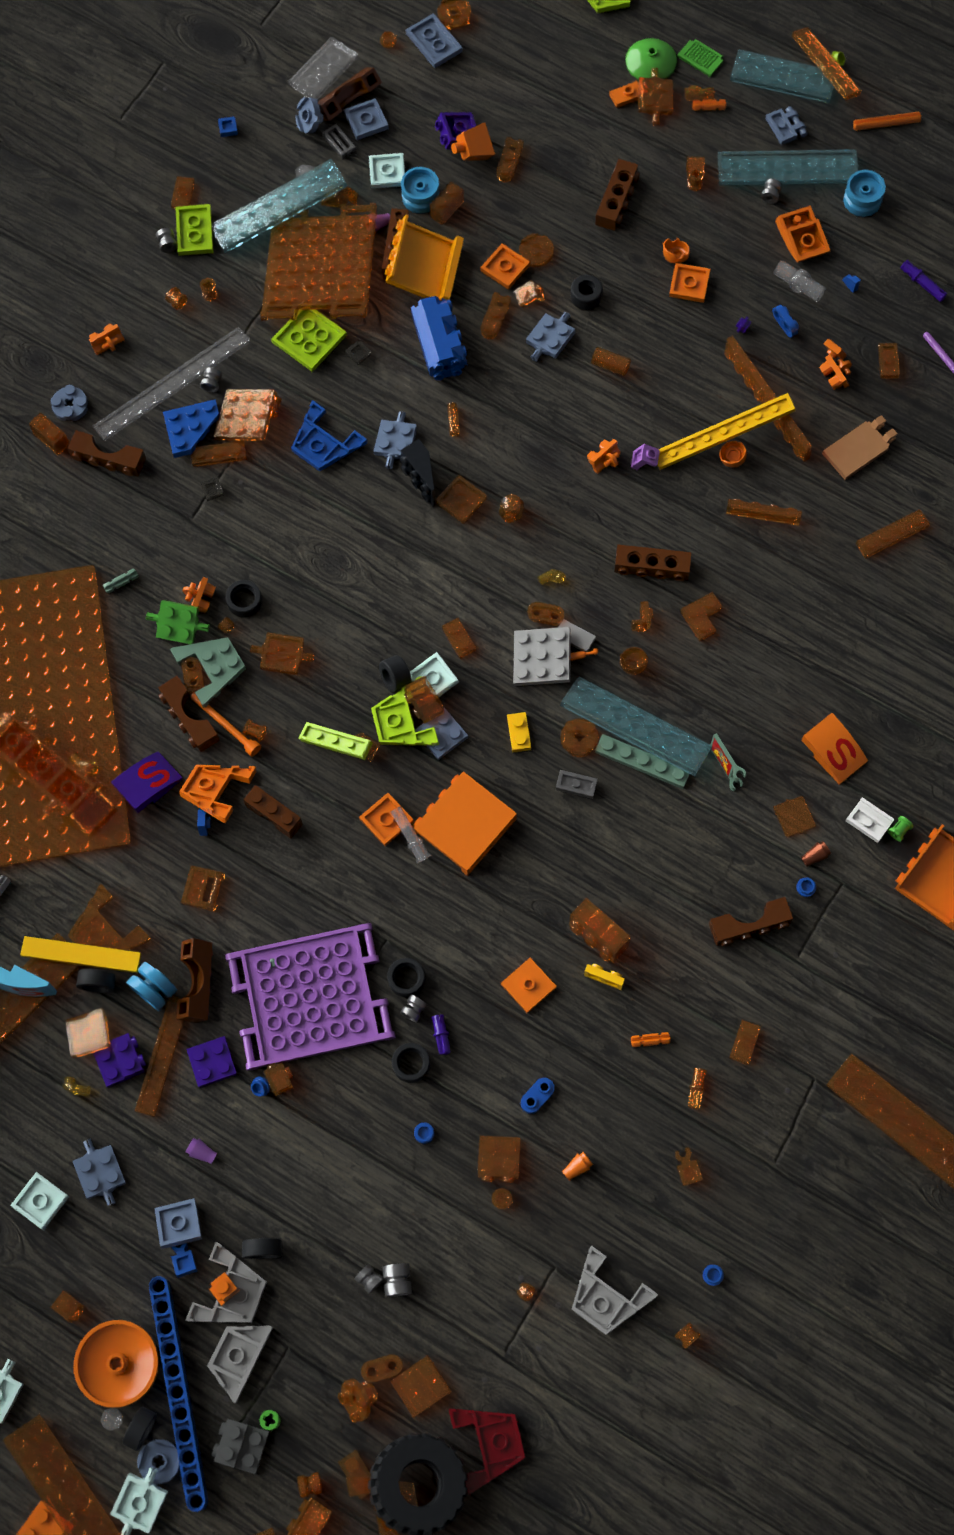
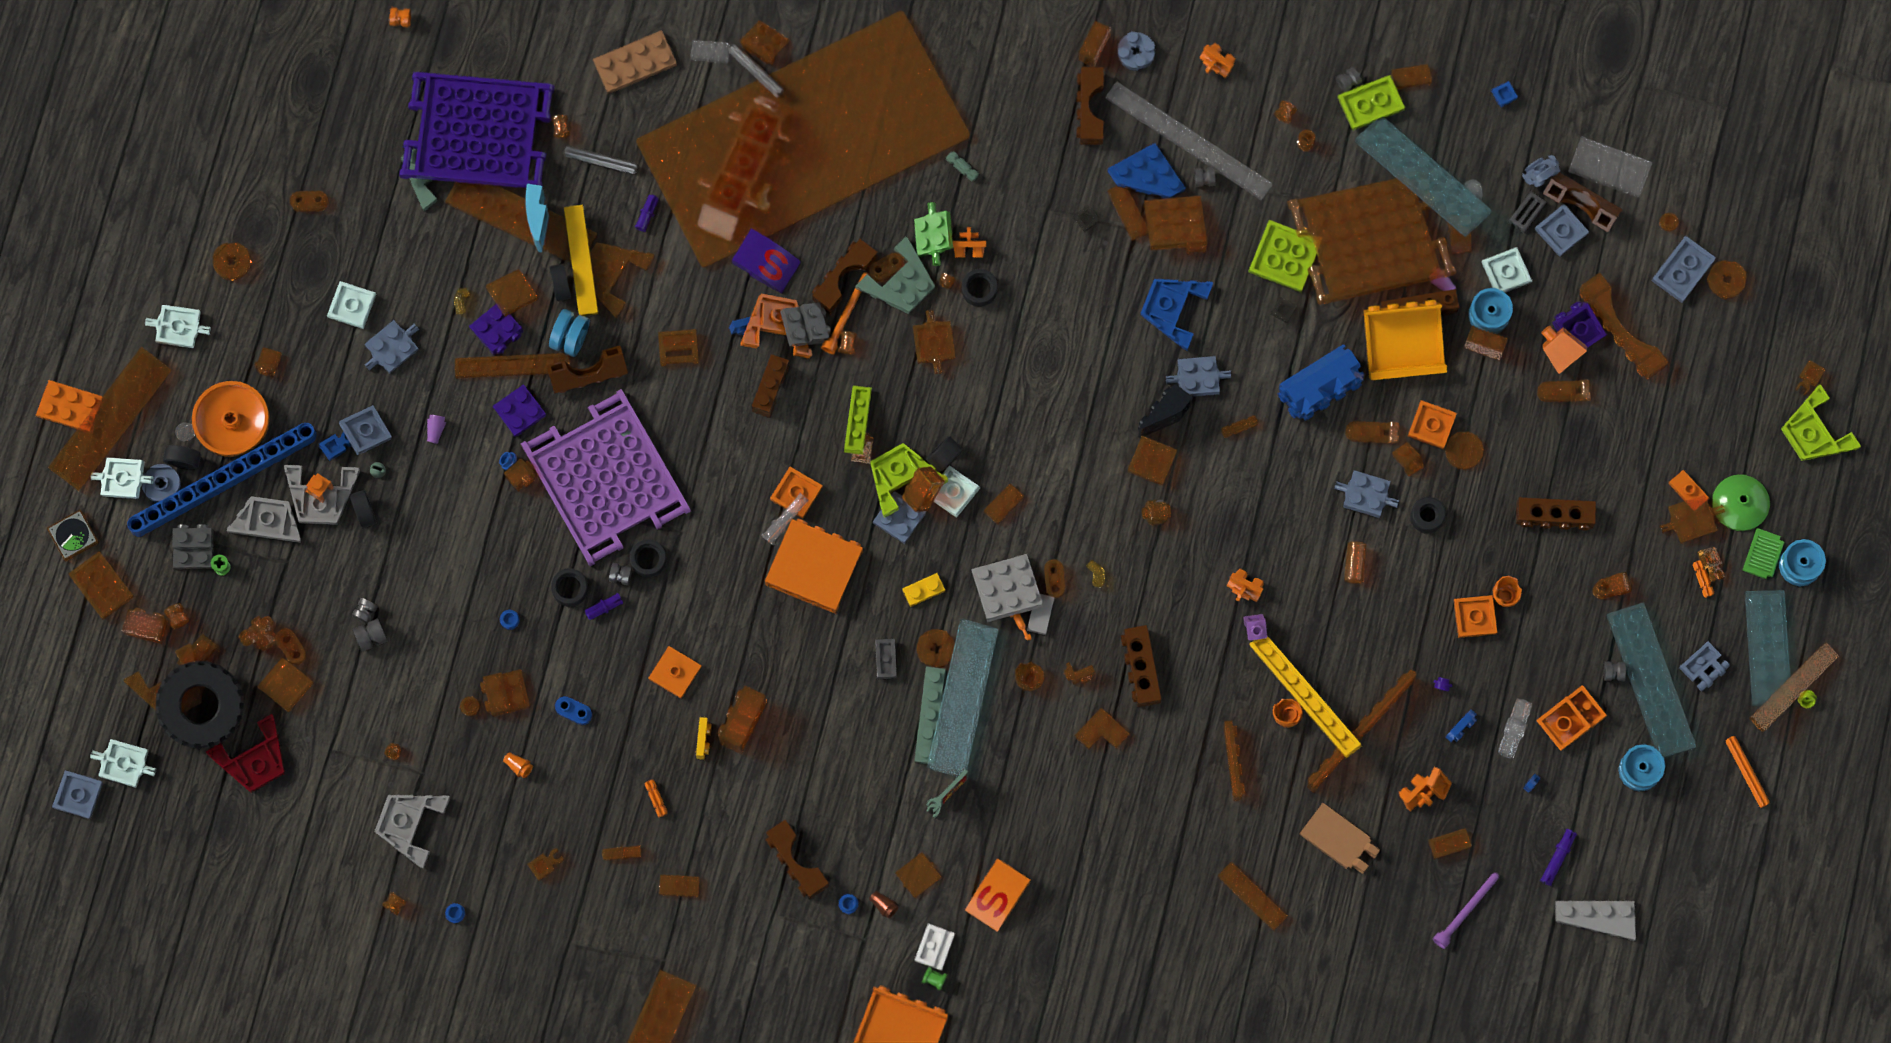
camera: 70 degrees right, 5 degrees up
none -> sand green hinge [370,462,386,478]
none -> dark purple axle [635,195,659,232]
none -> dark grey plate [780,303,831,347]
none -> clear orange arch [1579,273,1668,380]
none -> dark azure wheel [1779,539,1826,586]

